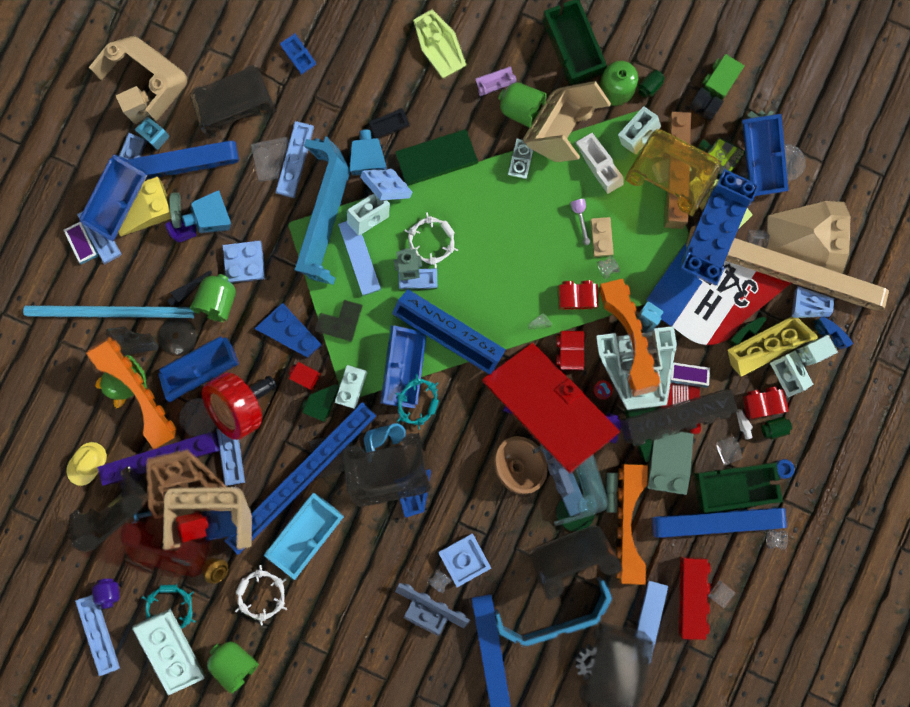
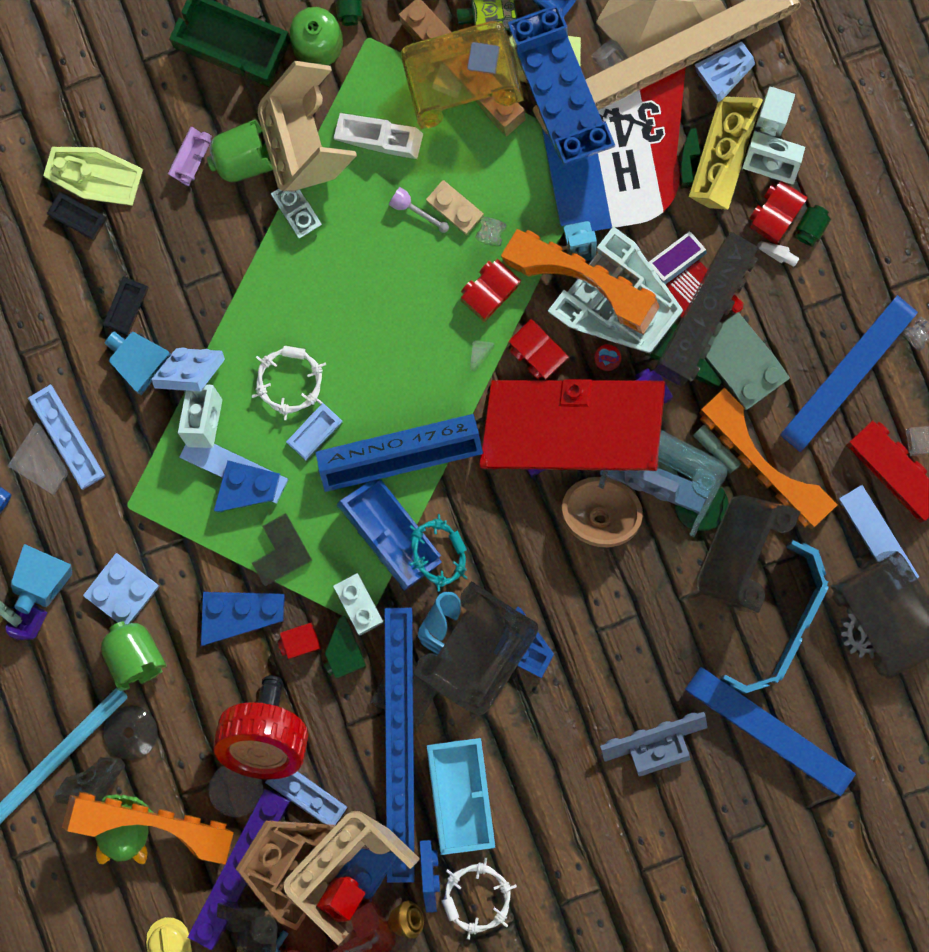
camera: 40 degrees left, 0 degrees up
blue container [158,336,239,402] -> none
black piece [167,271,212,306] -> none
dark azure panel [295,136,350,285] -> none
sand green brick [394,248,422,281] -> none
dark green tile [395,129,478,186] -> none
clear wheel [428,569,452,593] -> none
light blue plate [438,533,491,587] -> none
light aqua brick [618,106,661,155] -> none
dark green piece [693,463,783,513] -> none
clear slope [716,437,743,465] -> none
blue tile [775,459,794,479] -> none
blue slope [814,317,853,349] -> none
none -> black tile [47,192,107,241]
none -> blue wing [214,460,281,512]
none -> blue wing [420,840,440,913]
none -> sand blue tile [467,42,500,74]

